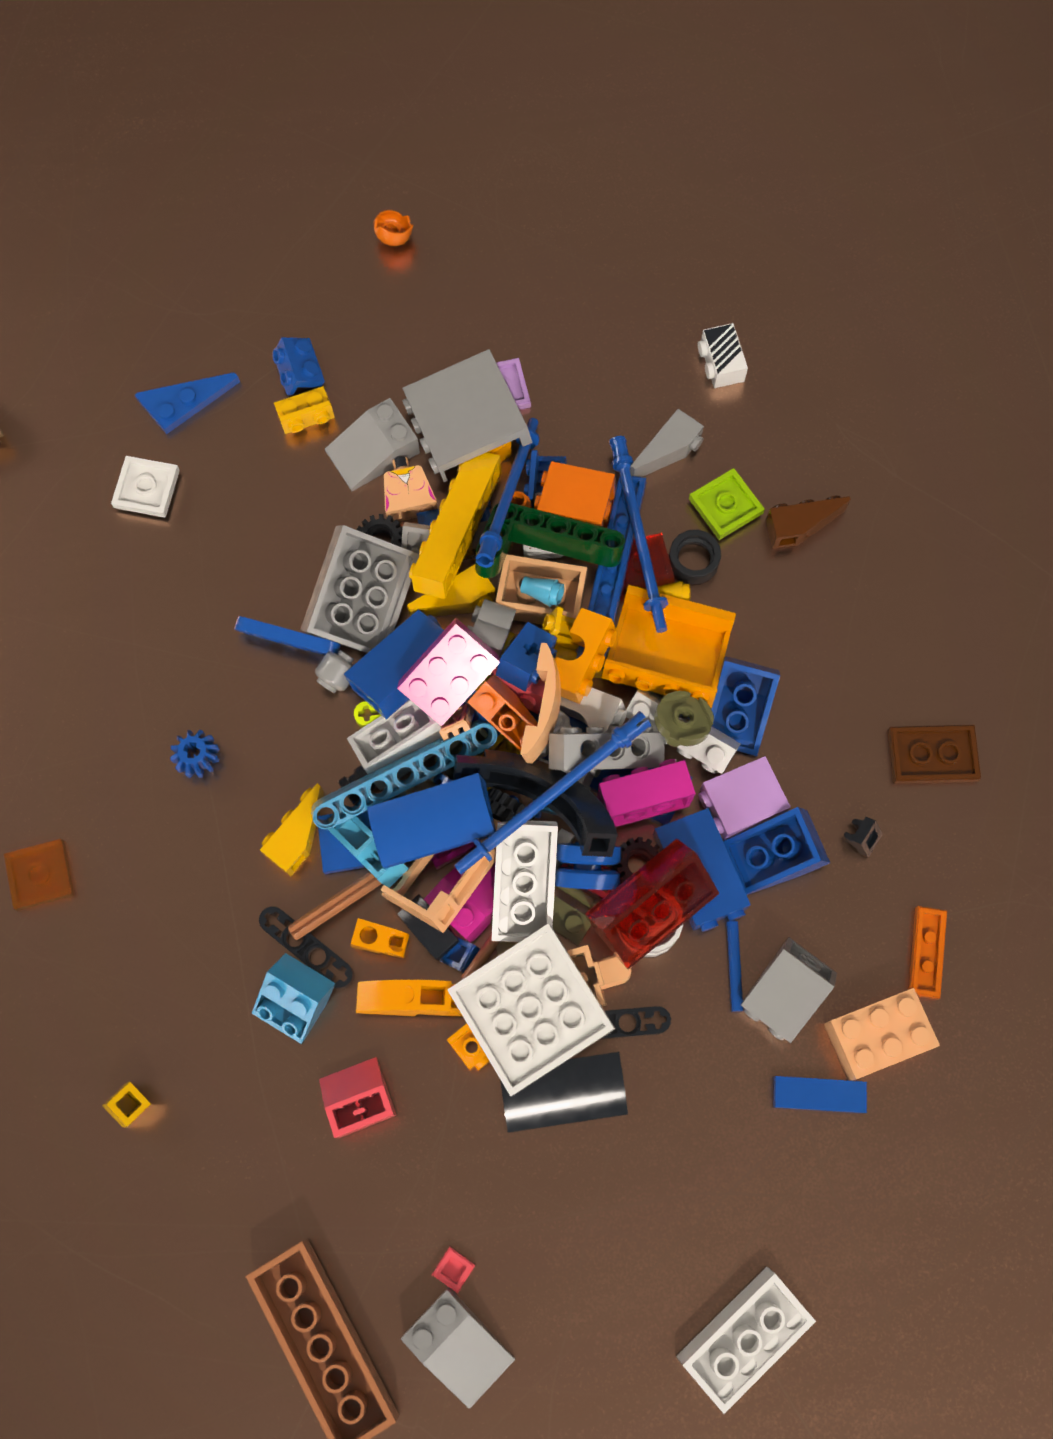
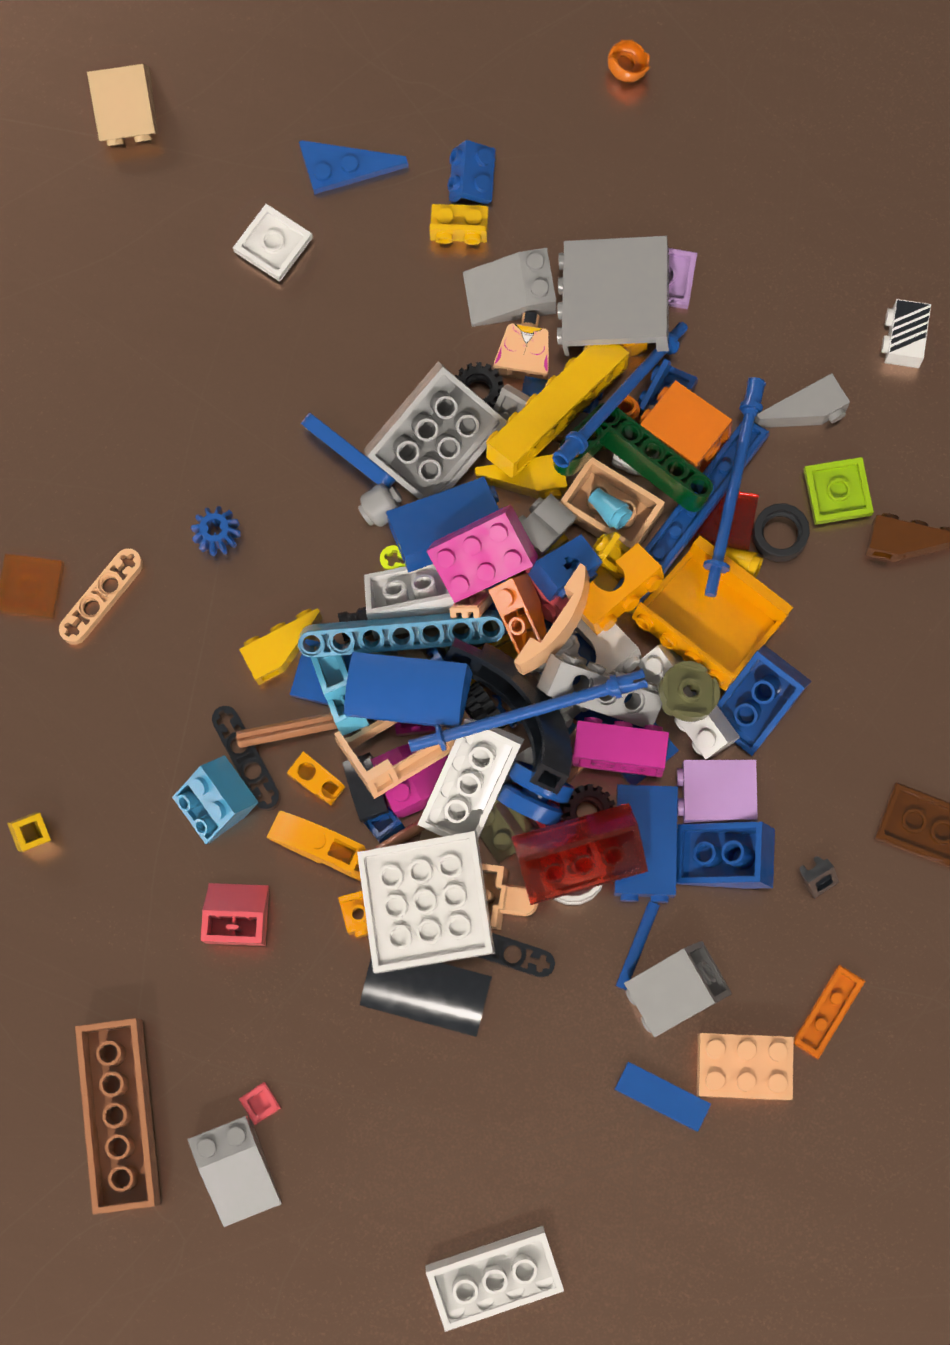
camera: 30 degrees right, 5 degrees up
none -> light nougat beam [59,548,143,645]

